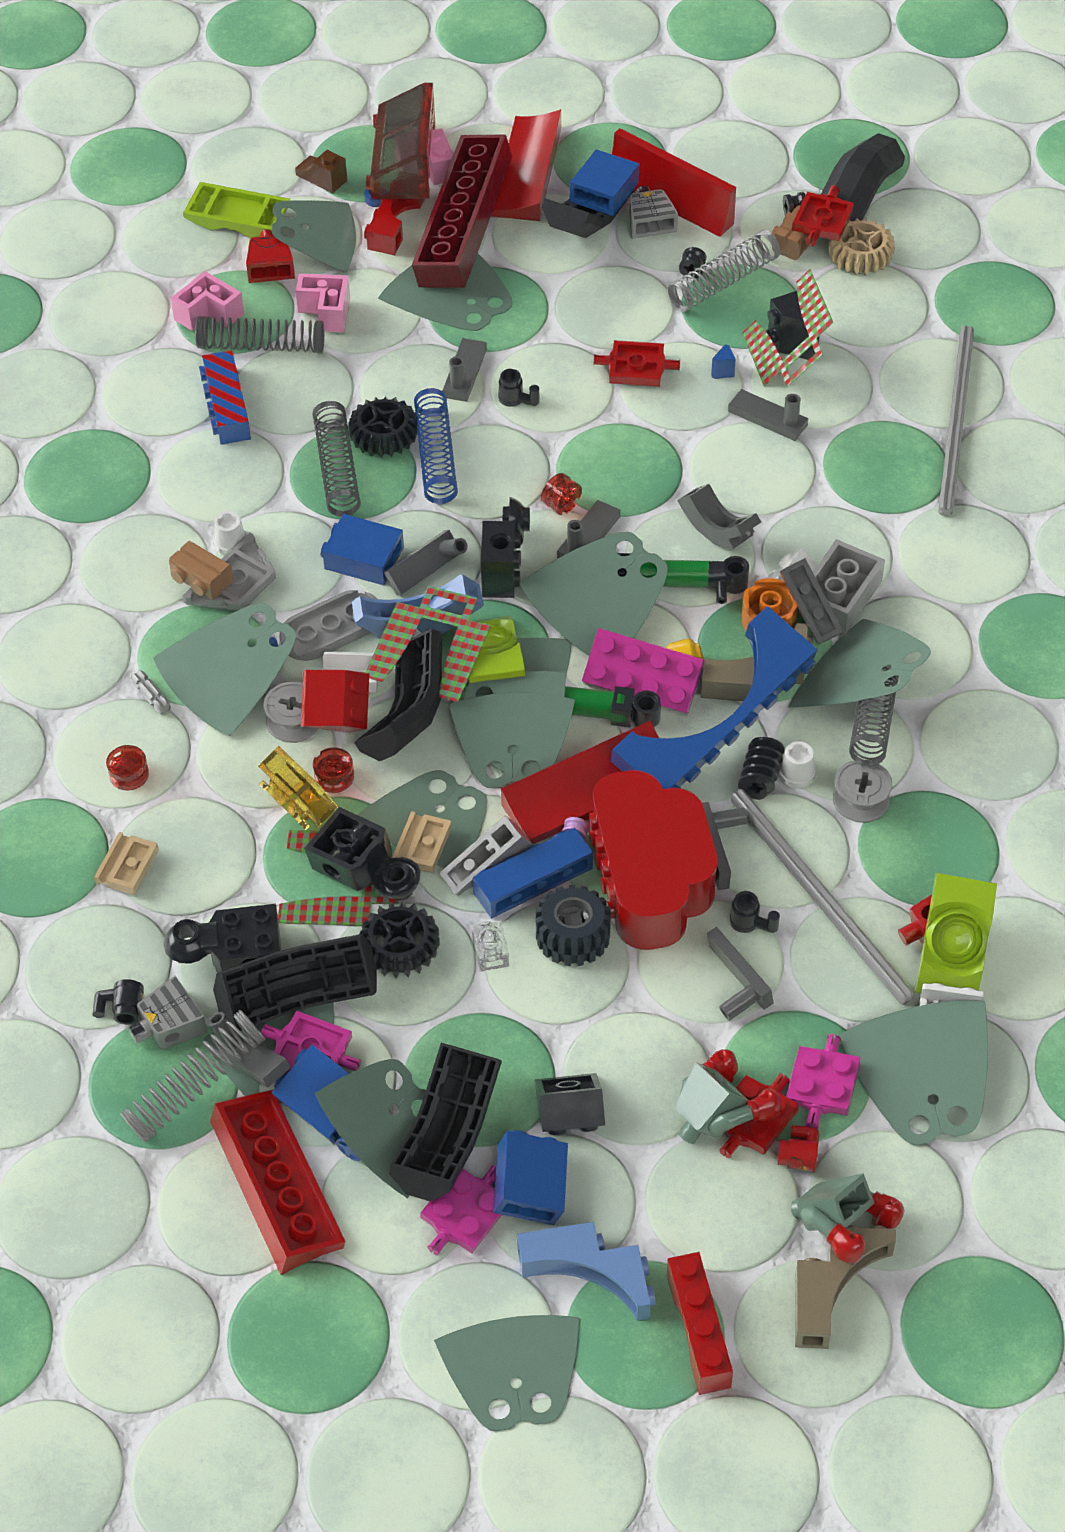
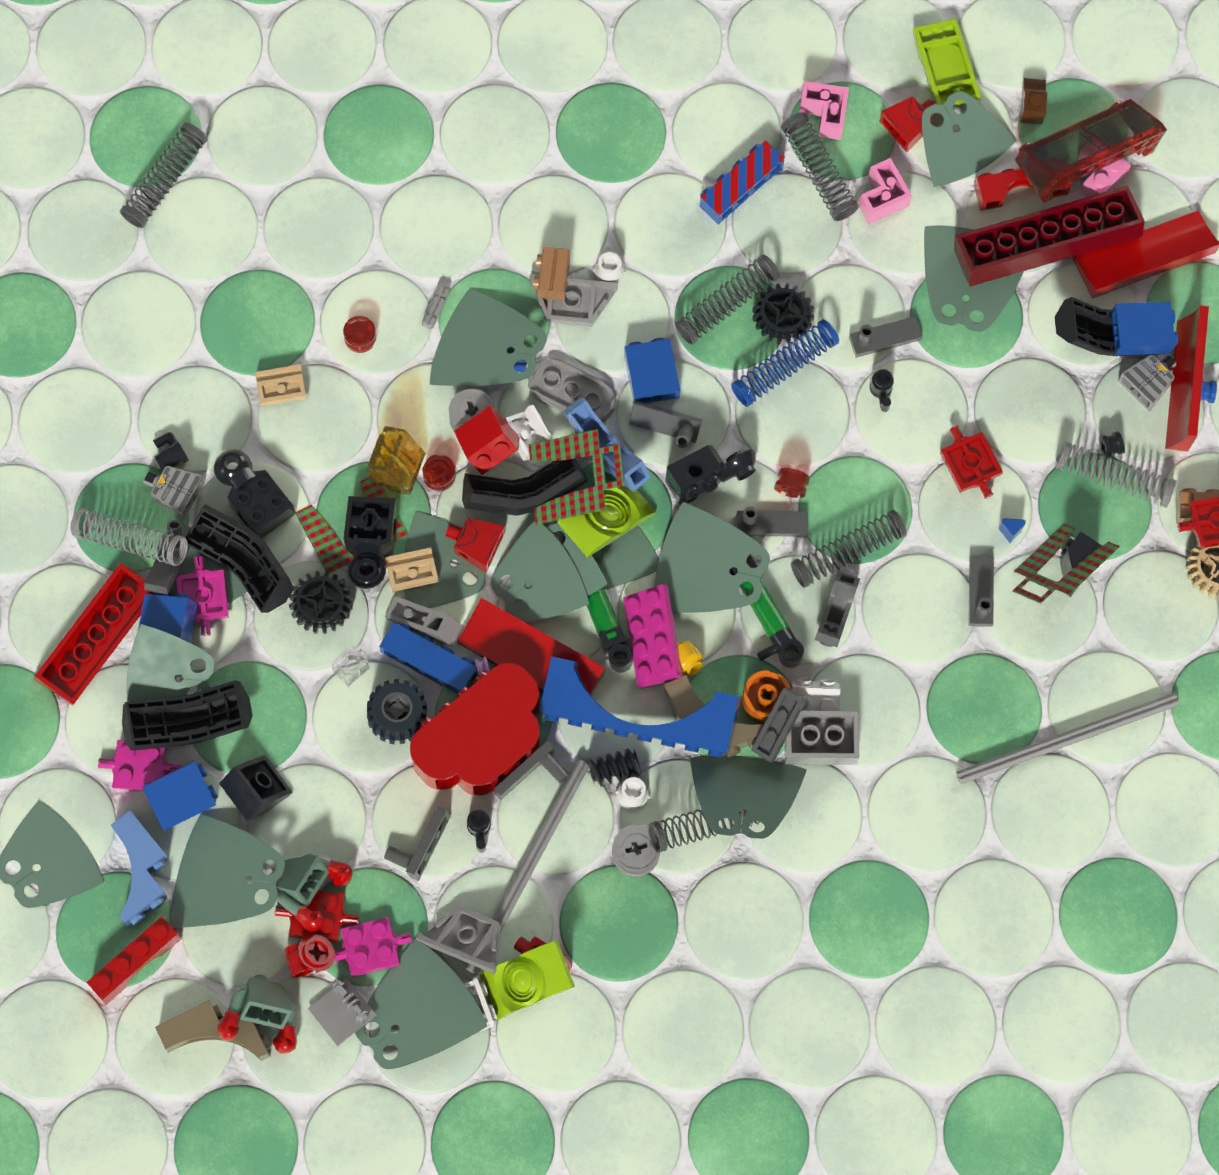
camera: 55 degrees right, 20 degrees up
none -> sand green piece [171,814,285,928]
none -> red gear [296,934,335,973]
none -> light grey hinge [308,978,377,1046]
none -> light grey wing [415,906,501,974]
none -> red torso [445,518,505,573]
none -> dark grey piece [791,510,907,588]

